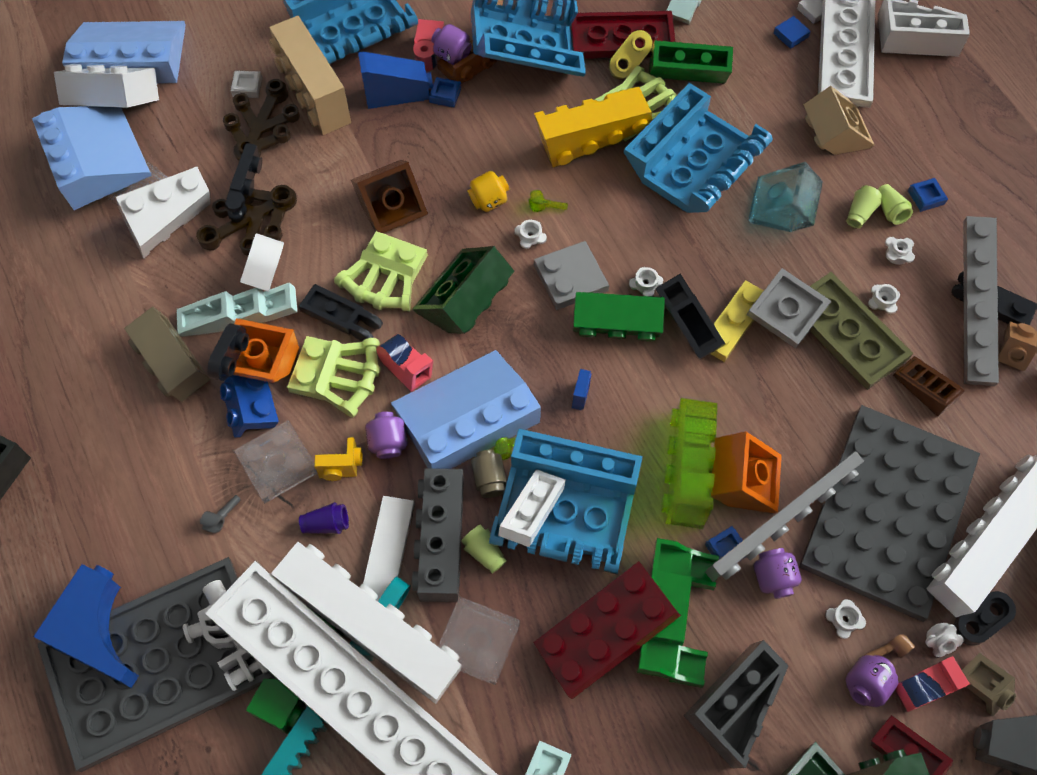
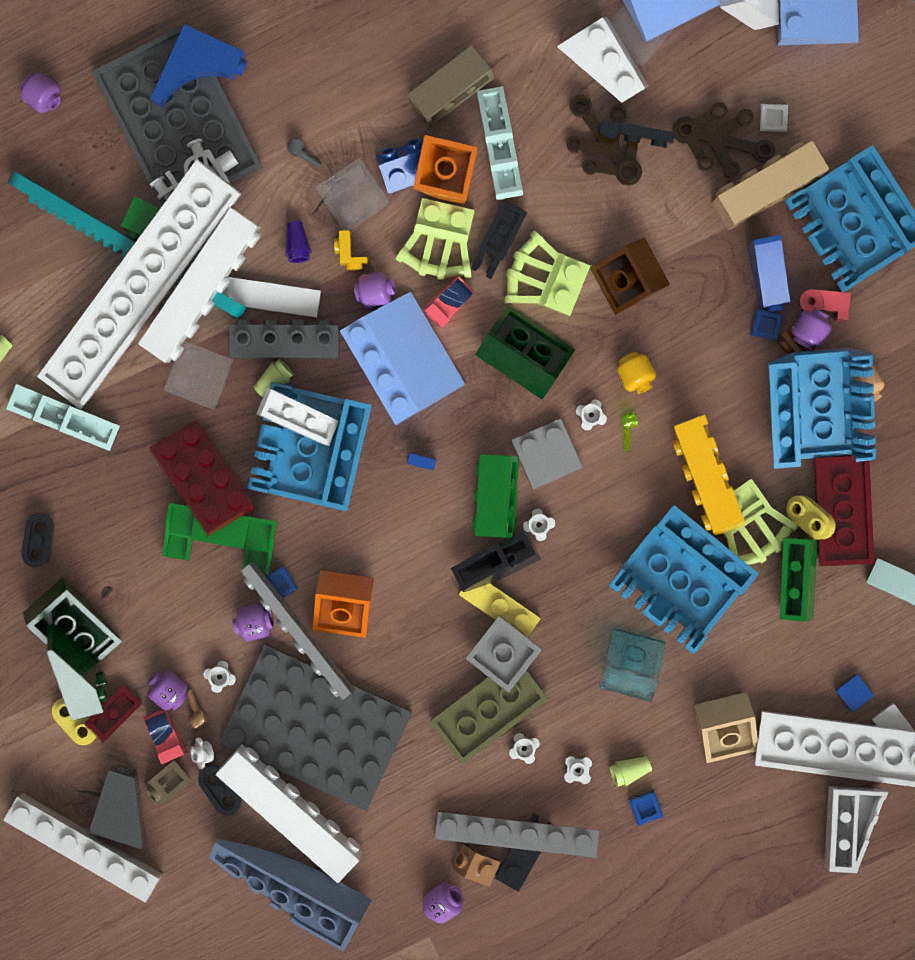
camera: 90 degrees right, 25 degrees up
black plate [207,323,249,381] -> none
white brick [240,233,284,291] -> none
dark tan brick [471,450,507,498] -> none
clear neon green hand [494,430,531,460] -> none
clear neon green wedge [661,398,717,529] -> none
dark grey wedge [684,640,788,768] -> none
yellowish green cone [846,185,882,228] -> none
reddish brown slope [893,356,965,416] -> none

